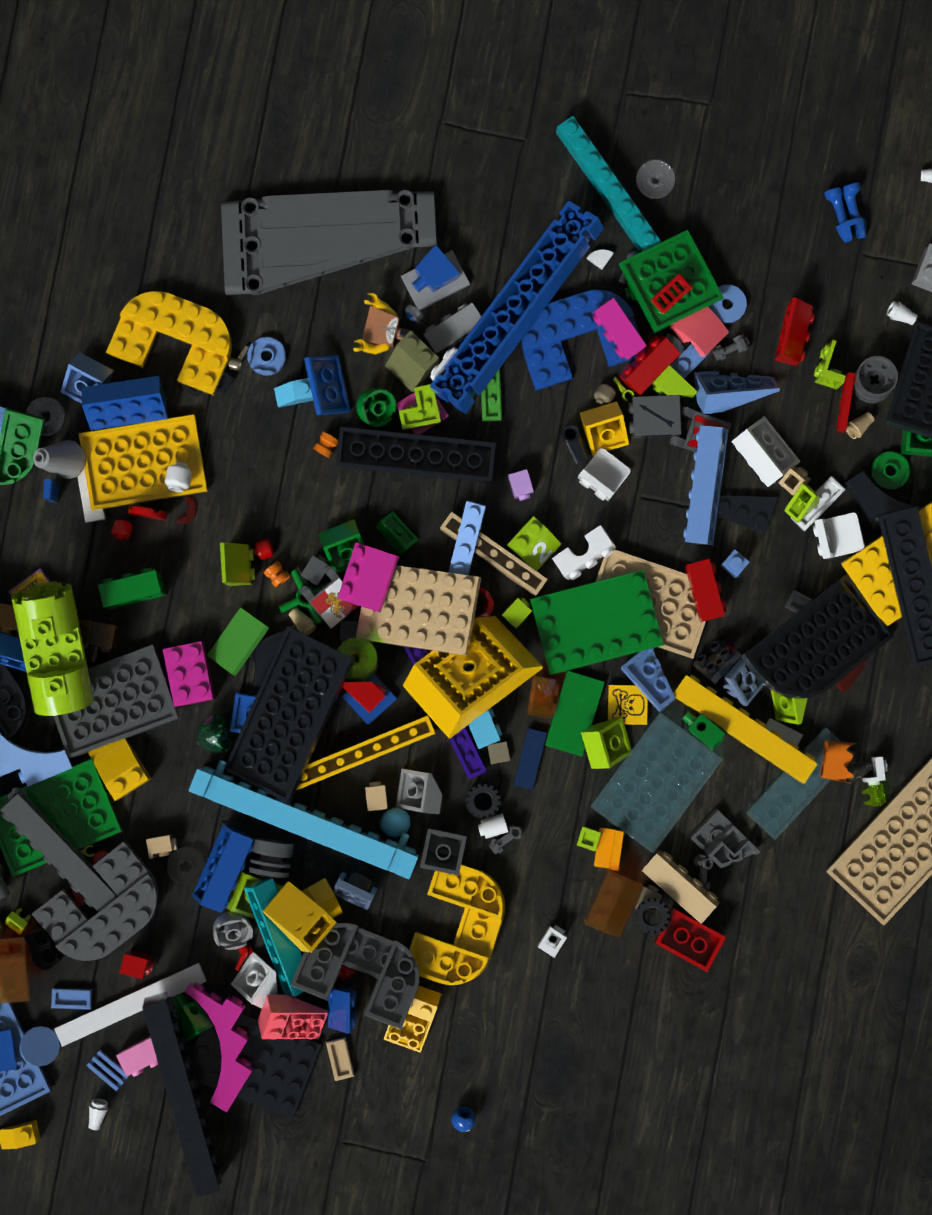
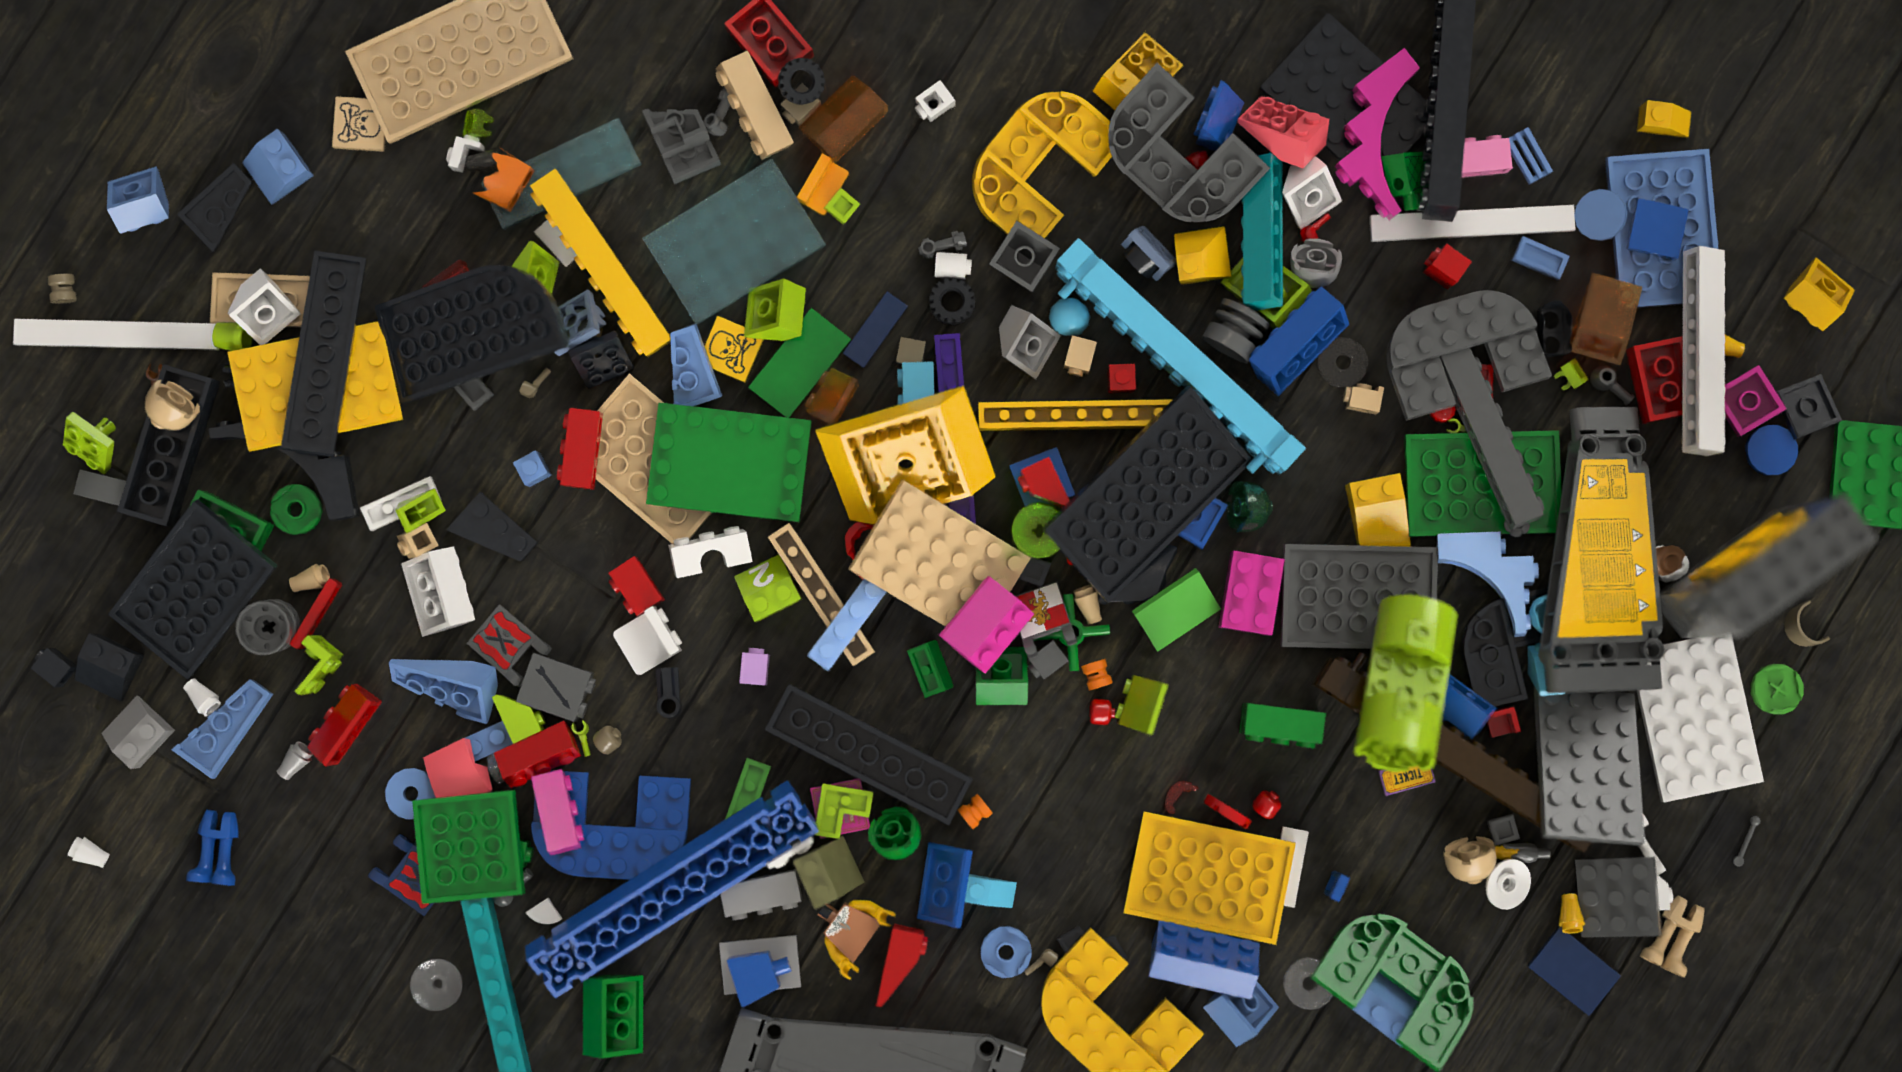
camera: 155 degrees left, 0 degrees up
light grey cone [33,440,86,479] -> none
white cone [88,1099,109,1130] -> none
white head [165,462,192,492] -> none
yellow slope [262,881,337,953] -> none
tan tile [326,1037,355,1081] -> none
clear tile [405,304,423,323] -> none
lime brick [502,598,532,629] -> none
yellow slope [580,401,629,456] -> none
red slope [650,273,692,315] -> none
green torso [682,710,725,752] -> none
medium blue brick [684,425,728,546] -> none
dark grey bar [712,334,750,361] -> none
white bracket [813,513,865,559] -> none
none -> medium blue wing [172,679,273,779]
none -> light grey cone [277,741,313,780]
none -> dark blue flag [368,834,434,916]
none -> dark tan hand [520,368,551,398]
none -> green slope [583,975,643,1058]
none -> red brick [609,556,665,616]
none -> red slope [876,923,928,1007]
none -> red brick [1108,364,1136,393]

